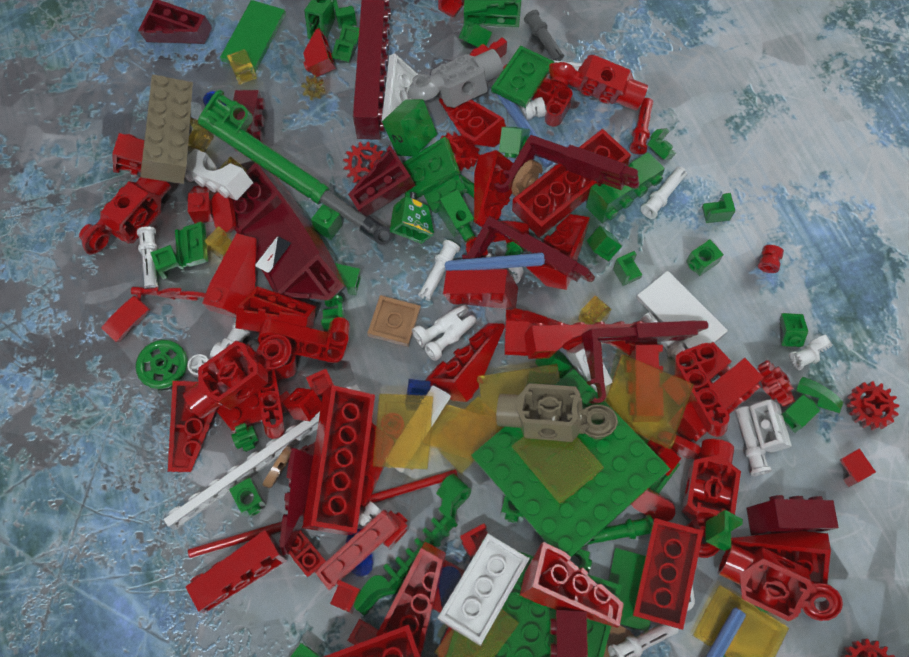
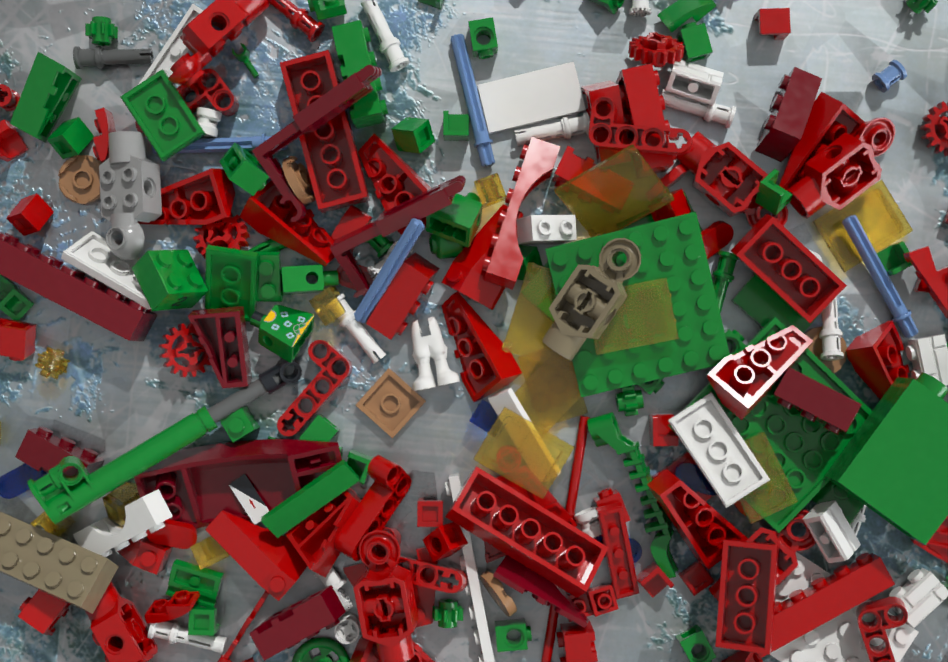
camera: 60 degrees left, 20 degrees up
dark red hinge [582,320,709,404] -> none
none -> red panel [6,193,54,236]
none -> medium nougat tile [58,155,102,205]
none -> green gear [85,16,118,46]
none -> red slope [144,590,200,623]
none -> green hand [232,43,259,79]
none -> dark red wedge [249,585,346,661]
none -> green tile [261,459,360,538]
none -> red beam [277,340,352,436]
none -> clear yellow panel [309,286,346,326]
none -> green torso [426,192,483,248]
none -> green head [429,234,465,259]
none -> medium blue axle [450,34,495,167]
none -> green gear [615,385,644,417]
none -> medium blue bush [872,59,907,93]

